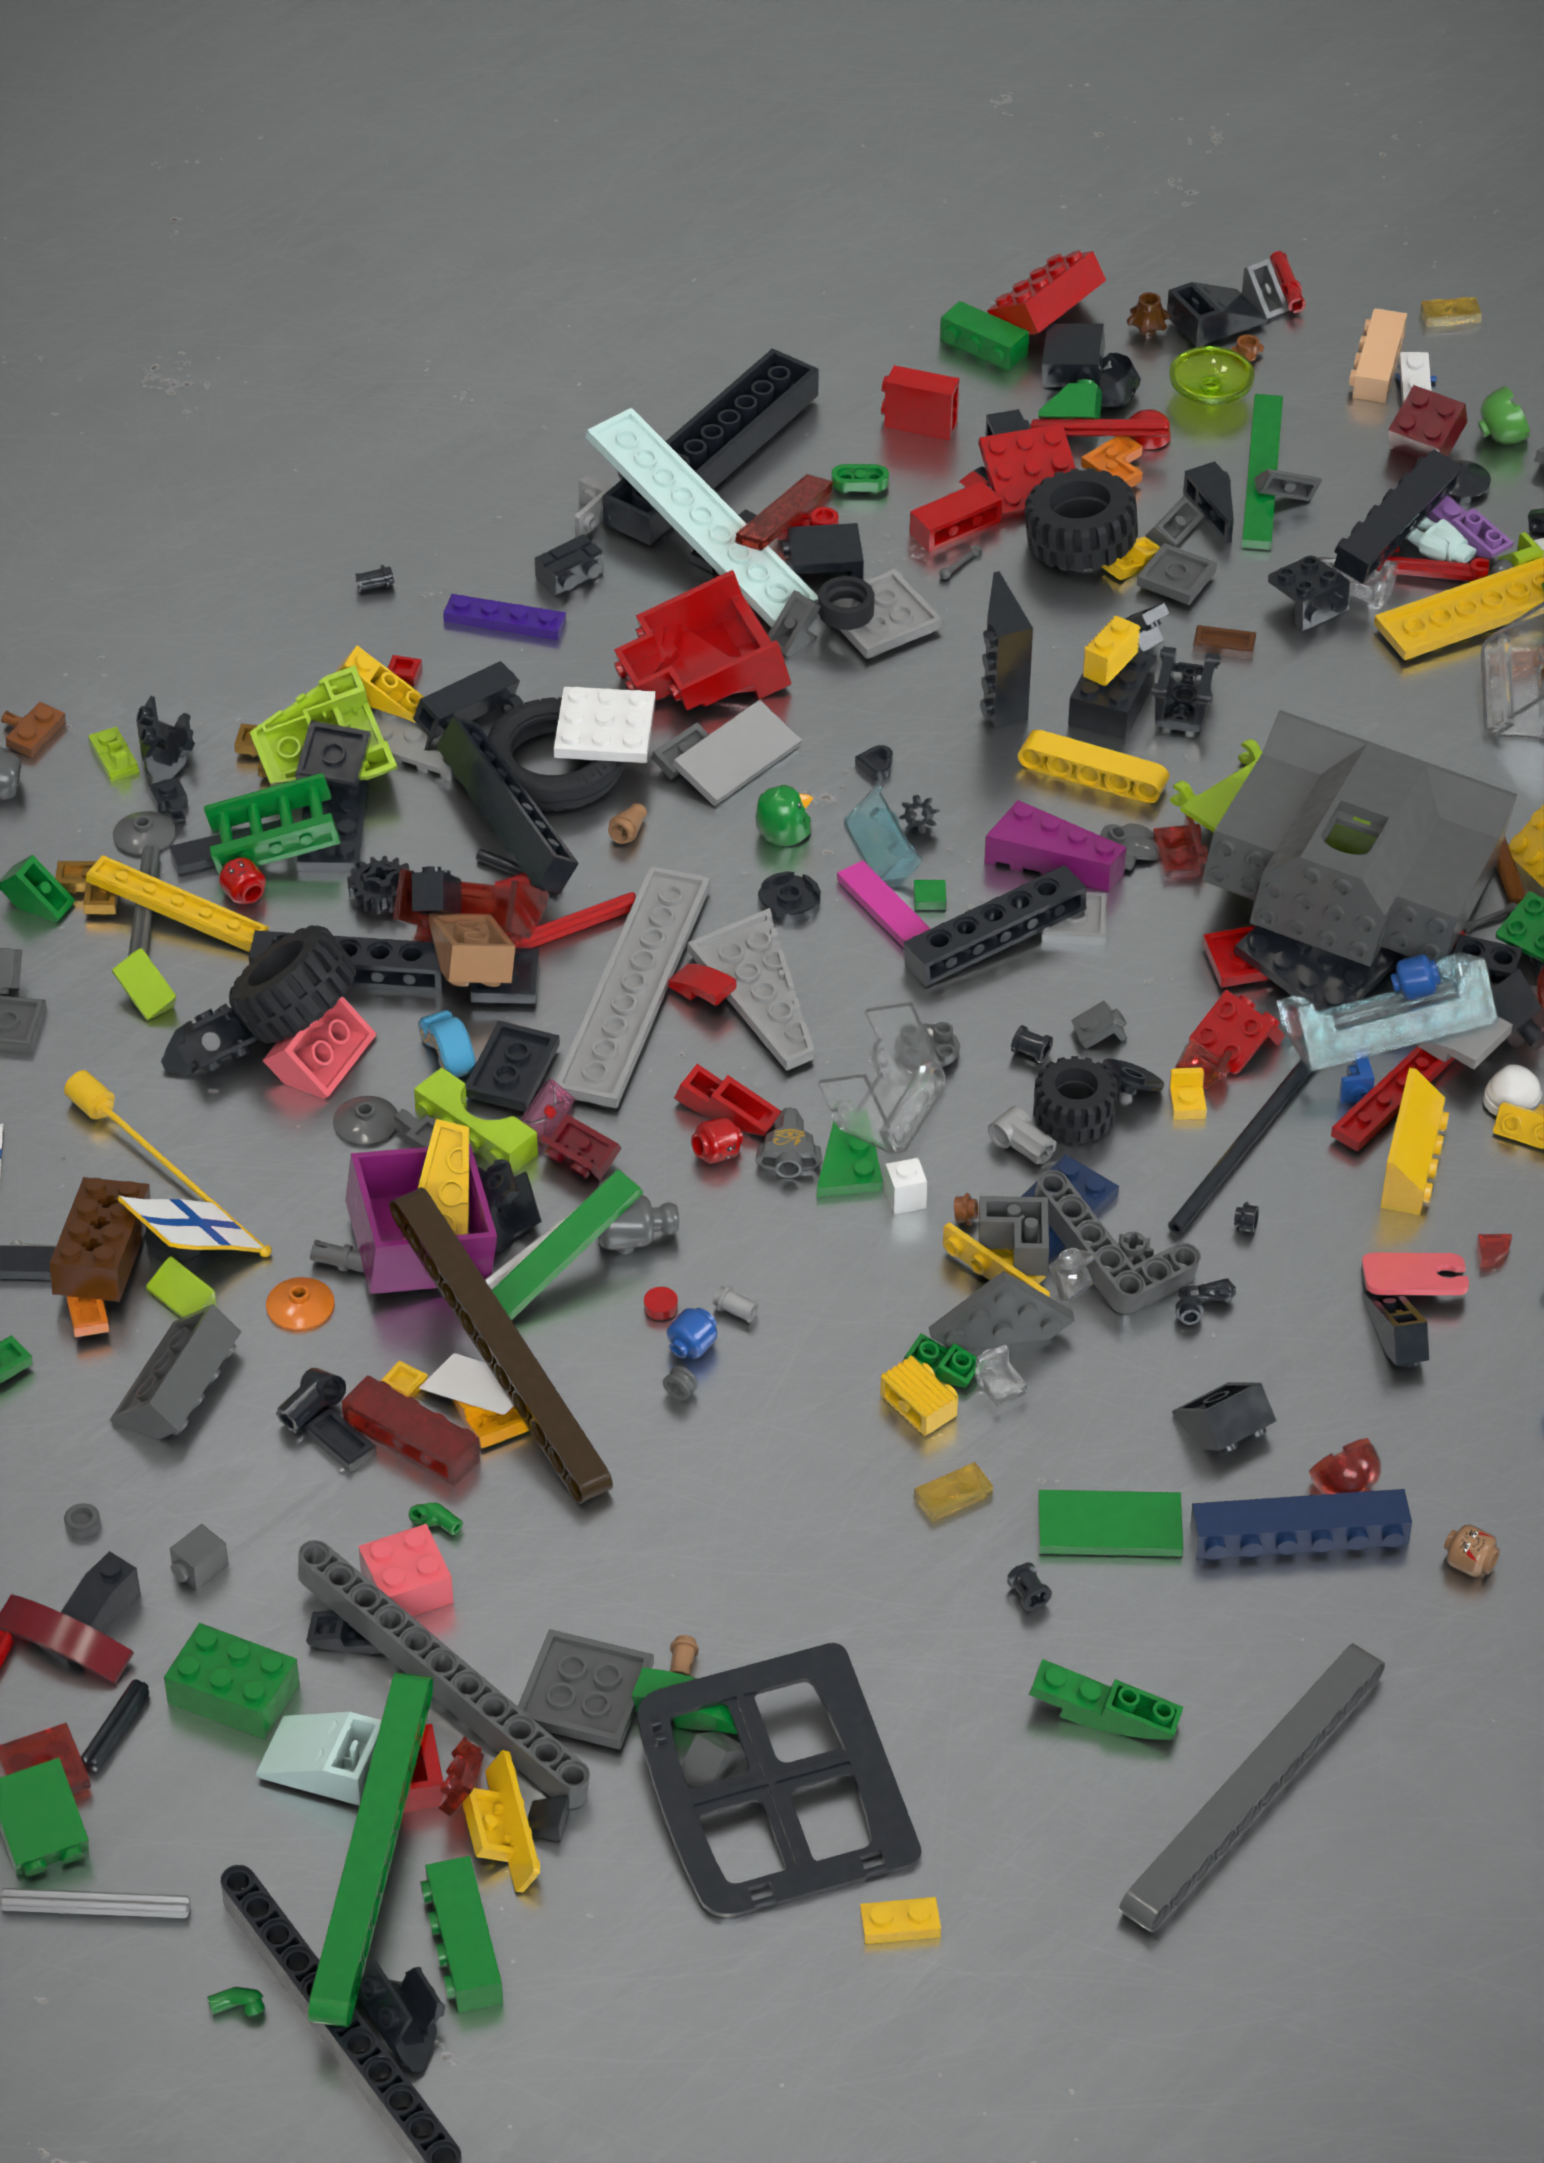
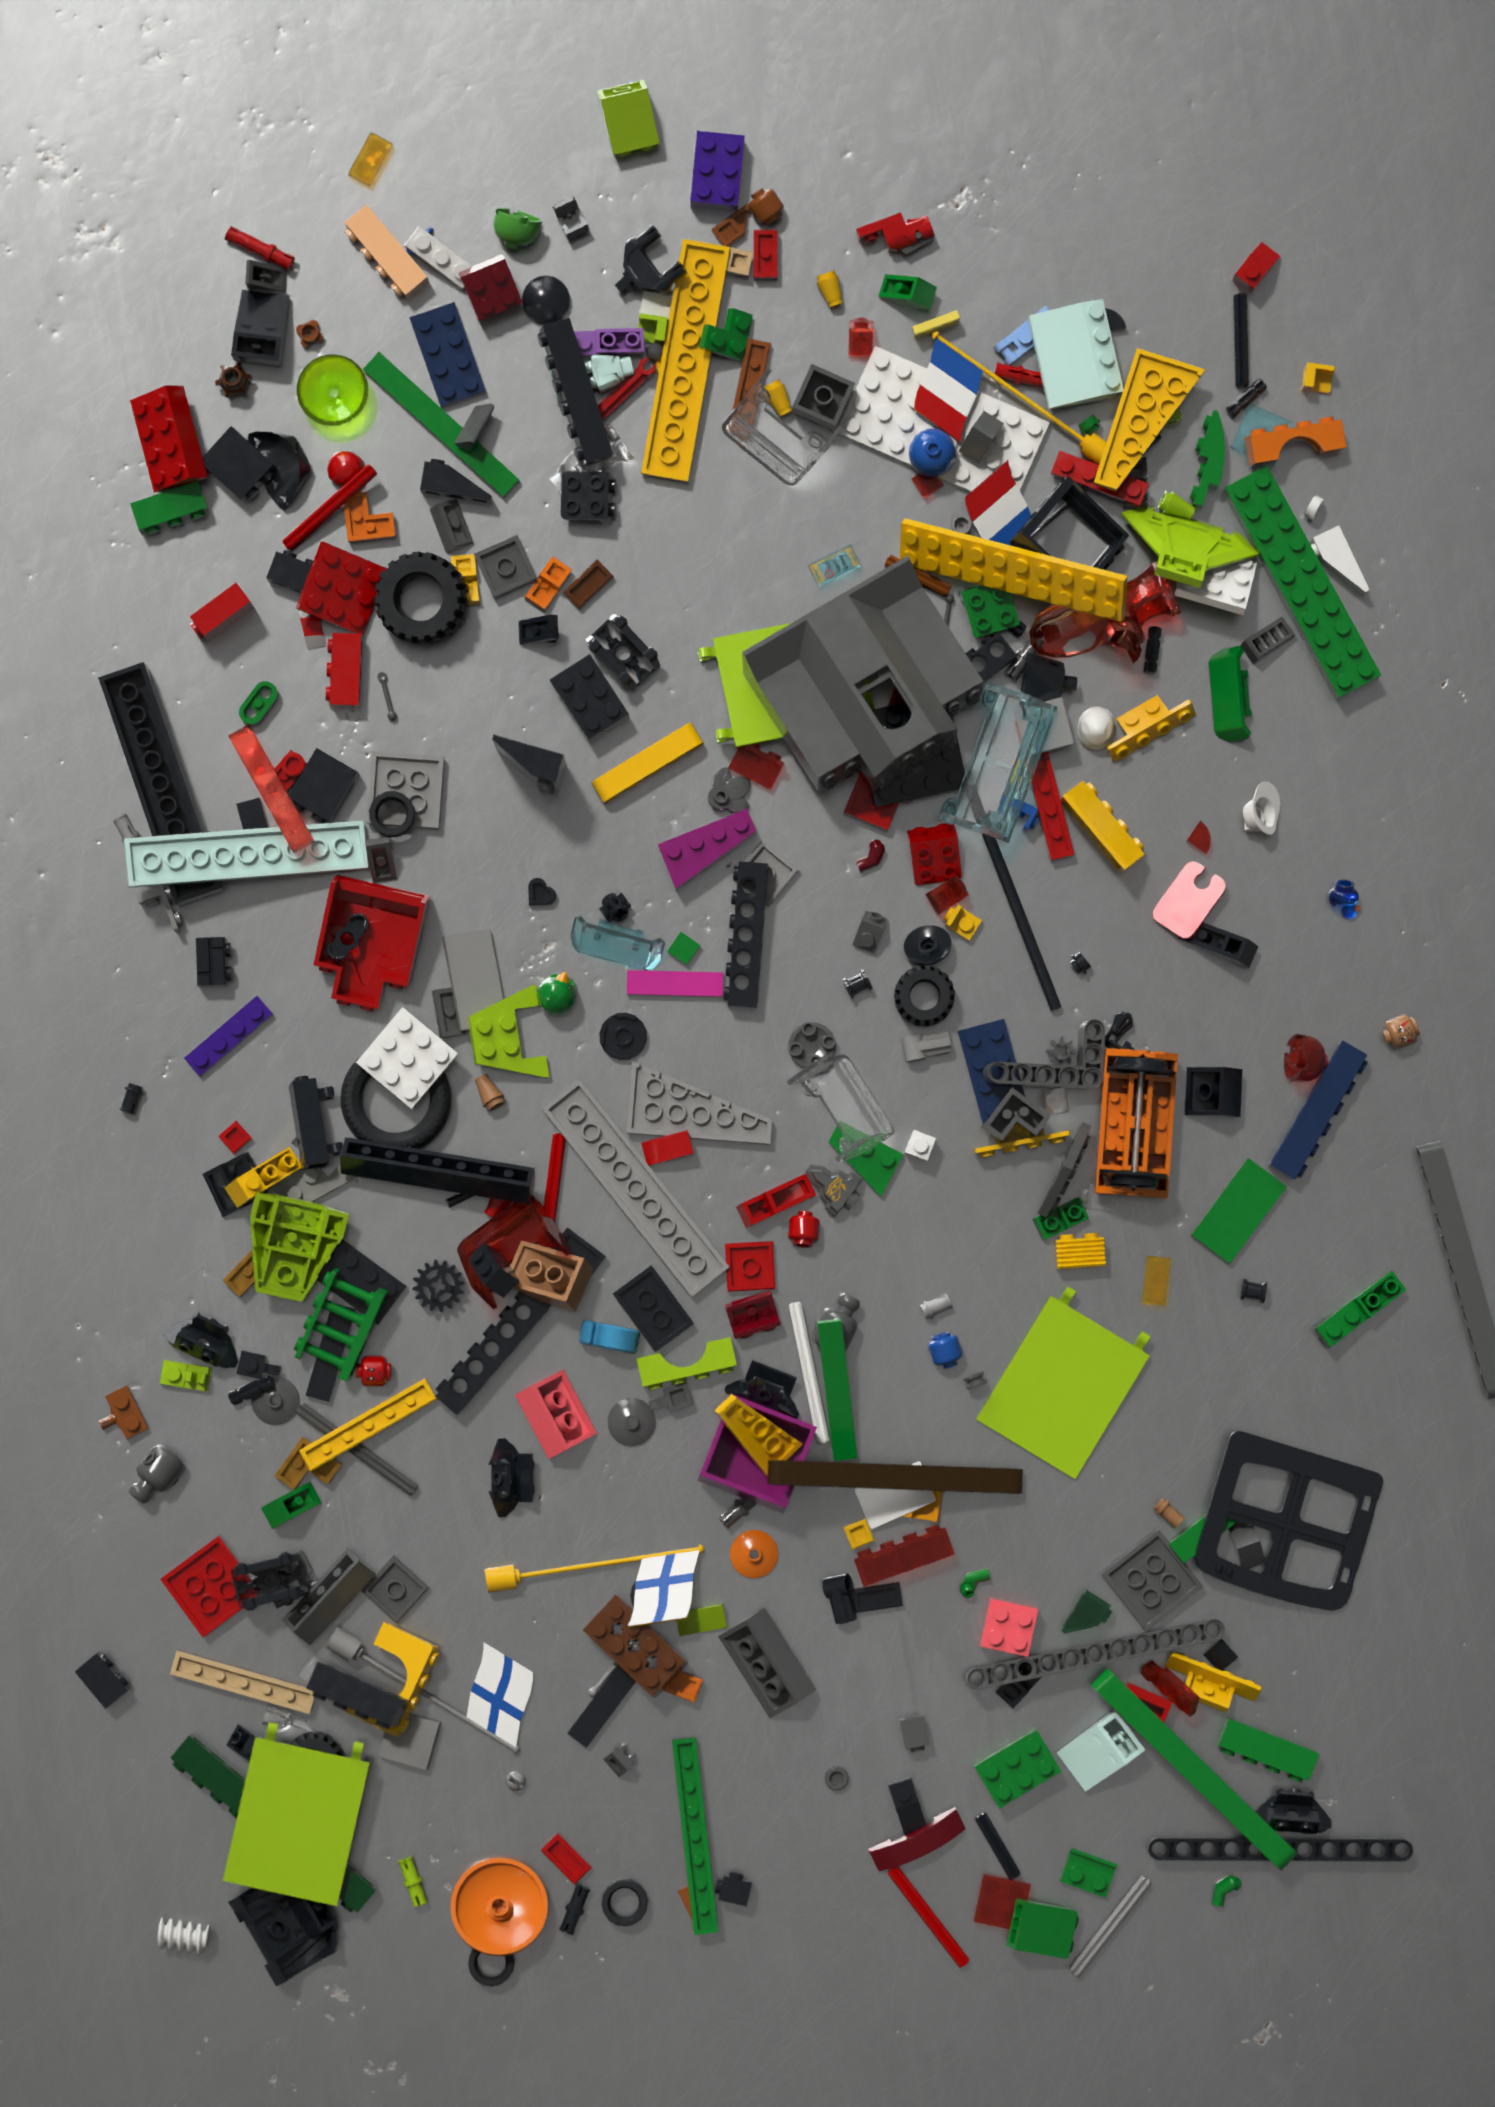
camera: 55 degrees left, 40 degrees up
lime slope [111,948,177,1021] -> none
black tyre [229,925,356,1043] -> none
black tile [295,721,372,790] -> none
clear pink tile [520,1078,576,1148] -> none
red tile [644,1286,678,1320] -> none
yellow plate [860,1897,941,1944] -> none
dark orange plate [954,1193,979,1226] -> none
green slope [1038,379,1102,419] -> none
yellow brick [1083,616,1141,686] -> none
blue head [1391,954,1441,1001] -> none
none -> black axle [228,1375,274,1405]
none -> black piece [326,913,369,962]
none -> dark blue plate [409,302,486,408]
none -> lime wing [468,985,549,1078]
none -> orange slope [524,556,572,612]
none -> red tile [725,1241,776,1292]
none -> dark red arm [856,839,885,872]
none -> lime flag [976,1286,1151,1479]
none -> clear green slope [1060,1589,1112,1633]
none -> green plate [1060,1848,1117,1898]
none -> orange piece [1094,1048,1178,1199]

